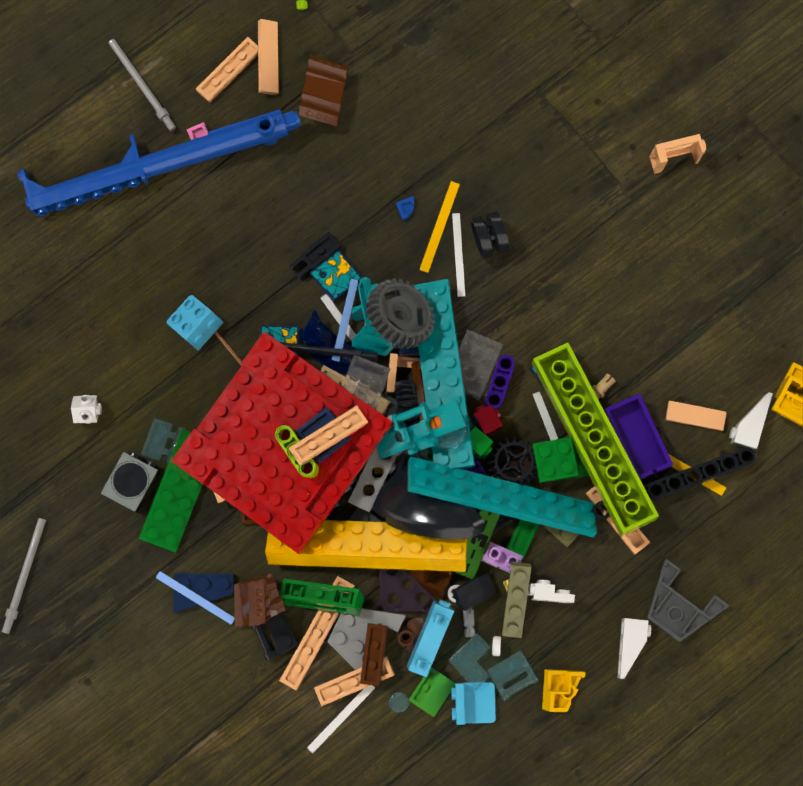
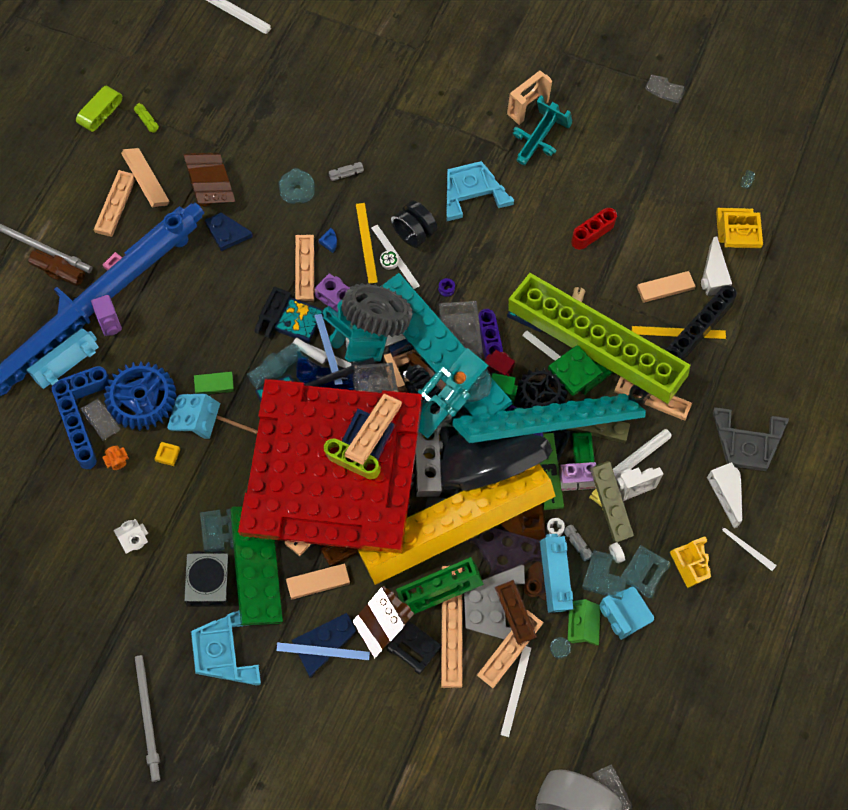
camera: 30 degrees left, 15 degrees down
black slope [454,572,496,611] -> none
dark purple piece [604,393,673,480] -> none
none -> medium azure brick [27,328,99,389]
none -> reddish brown piece [28,249,85,286]
none -> blue beam [52,366,110,469]
none -> clear slope [81,399,120,441]
none -> medium lavender brick [91,295,122,336]
none -> orange gear [102,446,129,470]
none -> blue gear [104,361,177,431]
none -> yellow tile [155,442,180,466]
none -> medium azure wing [191,611,261,685]
none -> bright green tile [194,372,234,394]
none -> dark blue wing [205,213,253,251]
none -> clear light blue piece [247,343,303,388]
none -> clear light blue plate [279,168,315,204]
none -> light nougat tile [286,563,350,600]
none -> white piece [292,338,328,365]
none -> light nougat tile [295,235,314,302]
none -> medium lavender brick [315,273,350,312]
none -> light grey axle [329,162,364,181]
none -> white tile [380,251,399,270]
none -> dark purple bush [438,278,455,297]
none -> medium azure wing [446,161,514,221]
none -> teal piece [513,95,572,166]
none -> red beam [571,208,617,250]
none -> white axle [613,429,672,479]
none -> white sticker [722,528,777,571]

